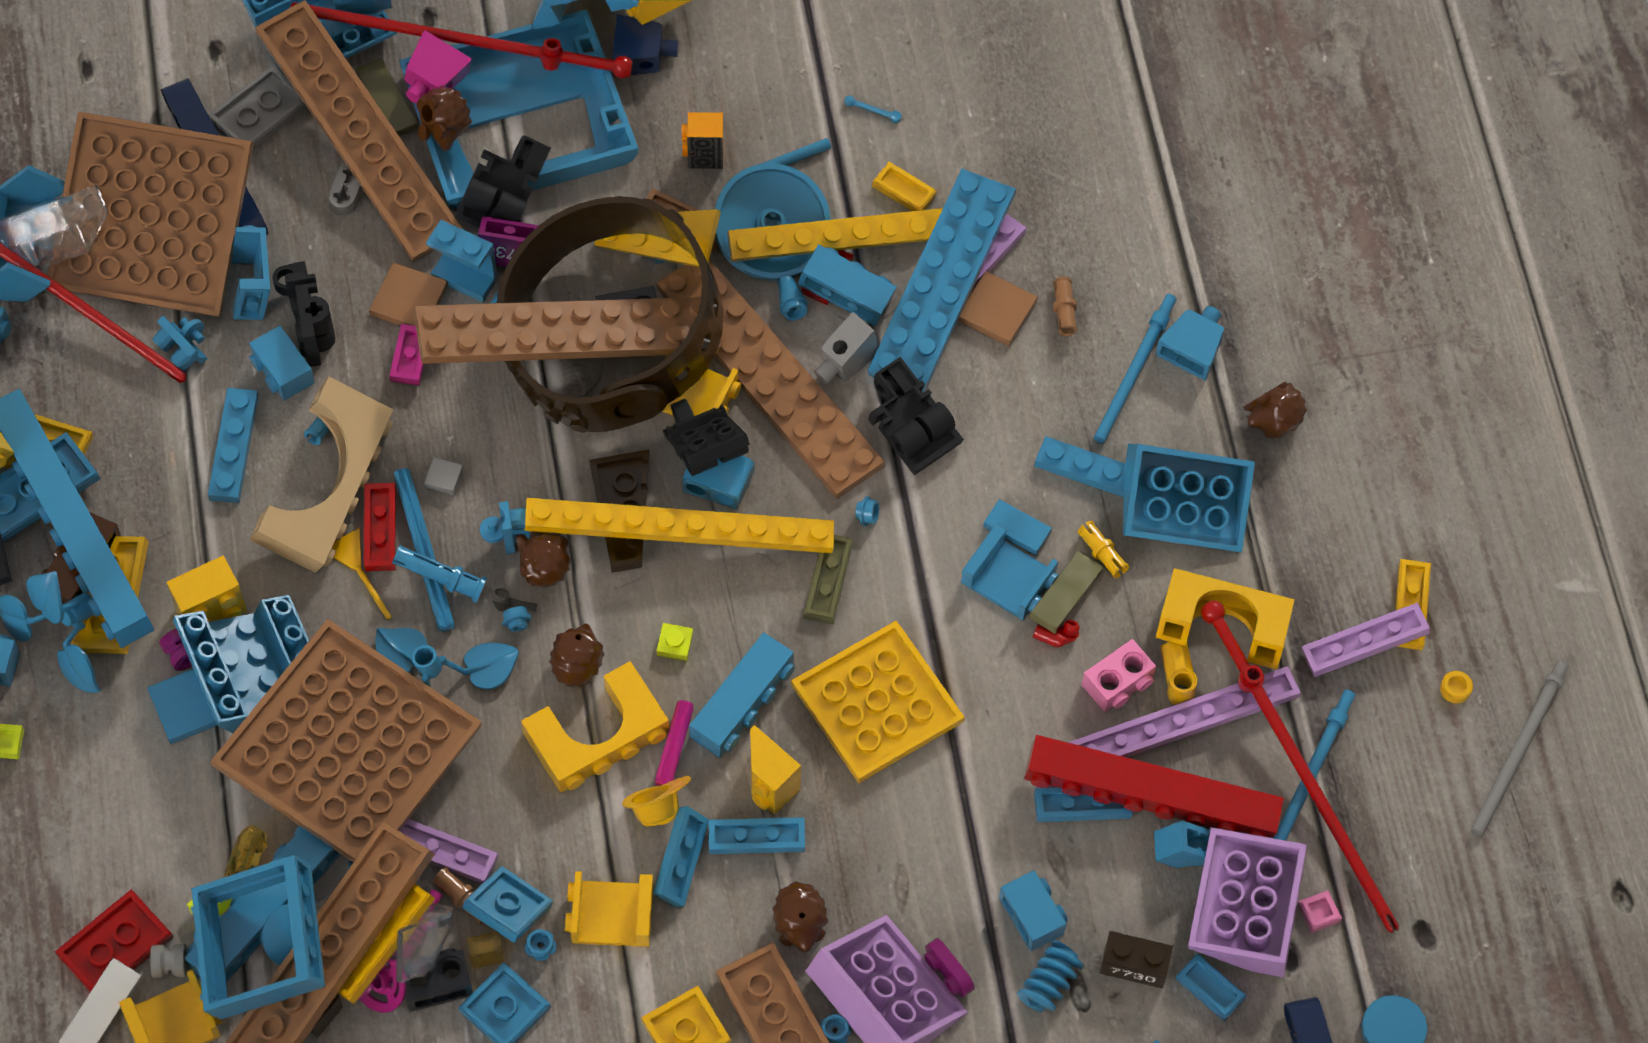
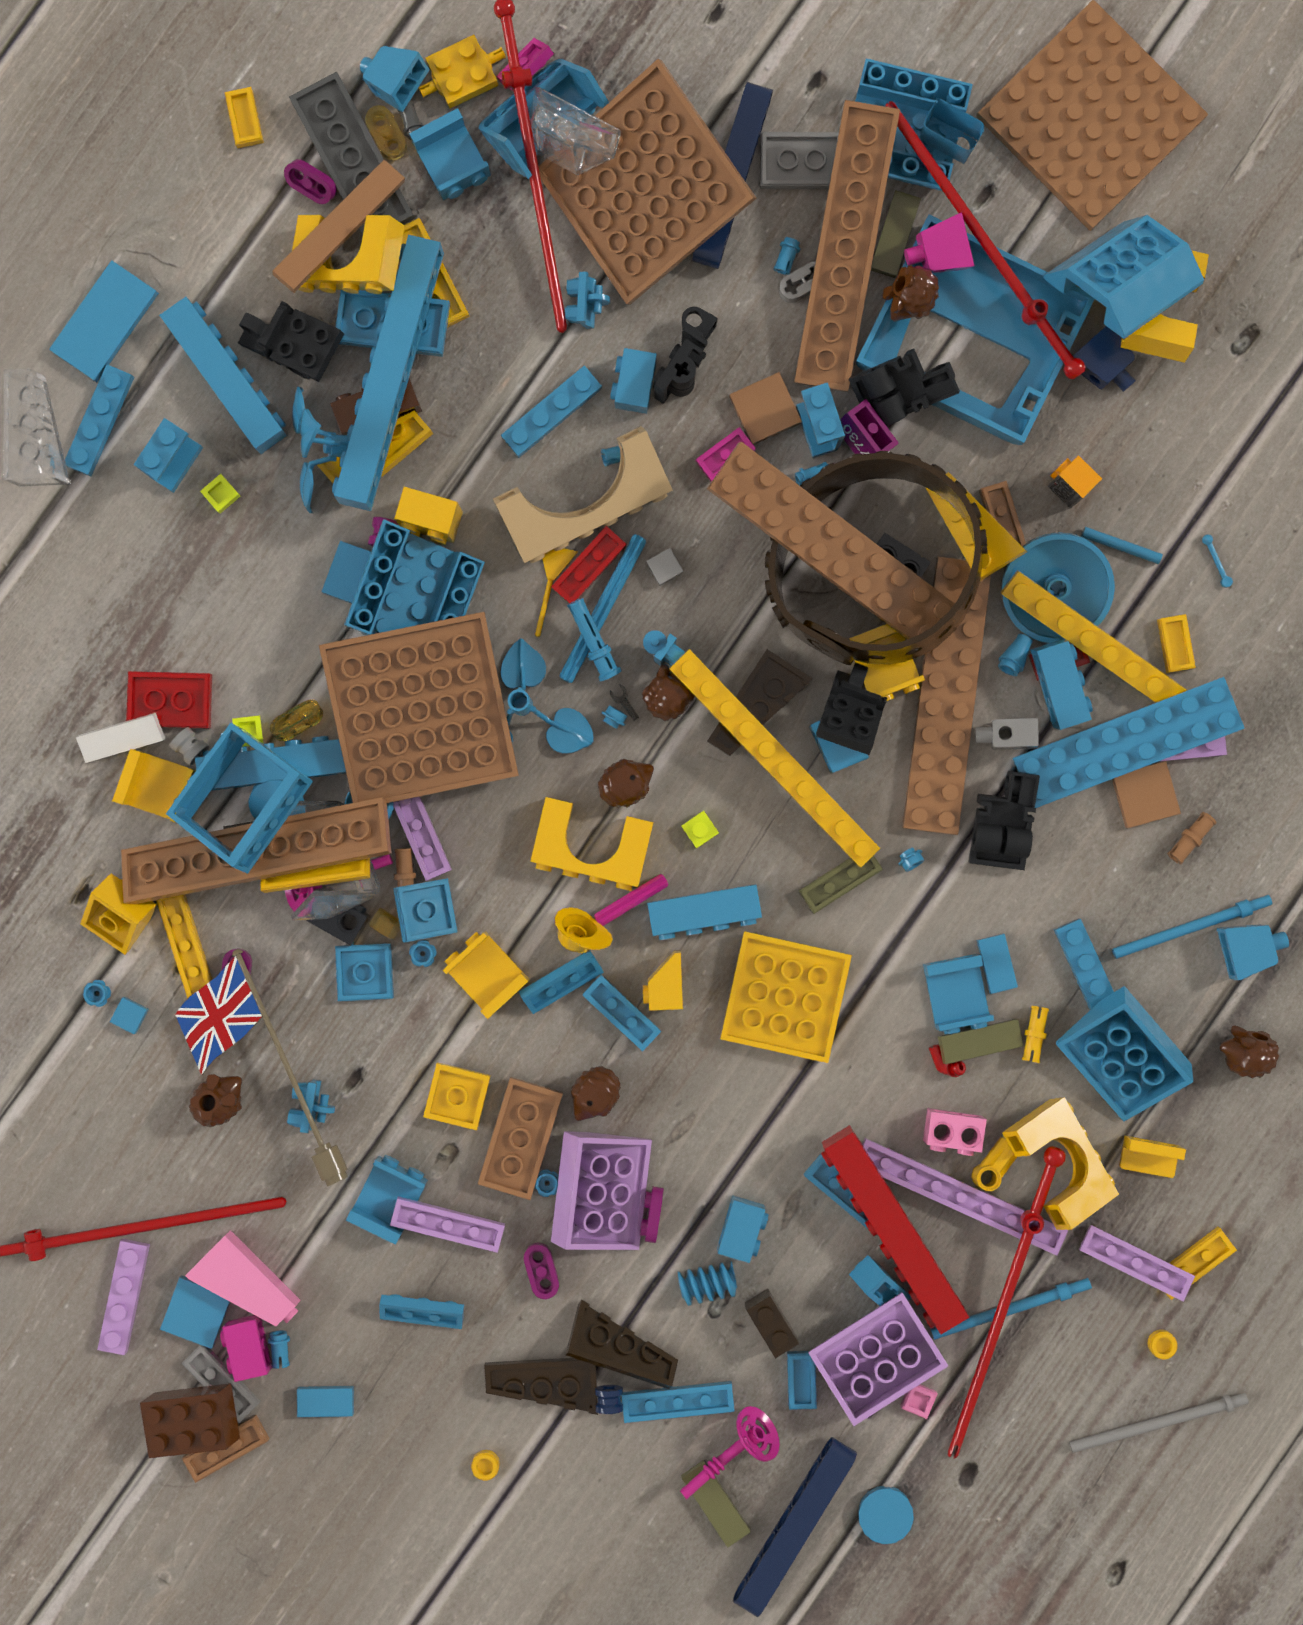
camera: 40 degrees right, 25 degrees up
dark azure panel [232,225,270,320] -> none
none -> dark azure pin [773,237,801,275]
none -> yellow panel [1119,1135,1186,1178]

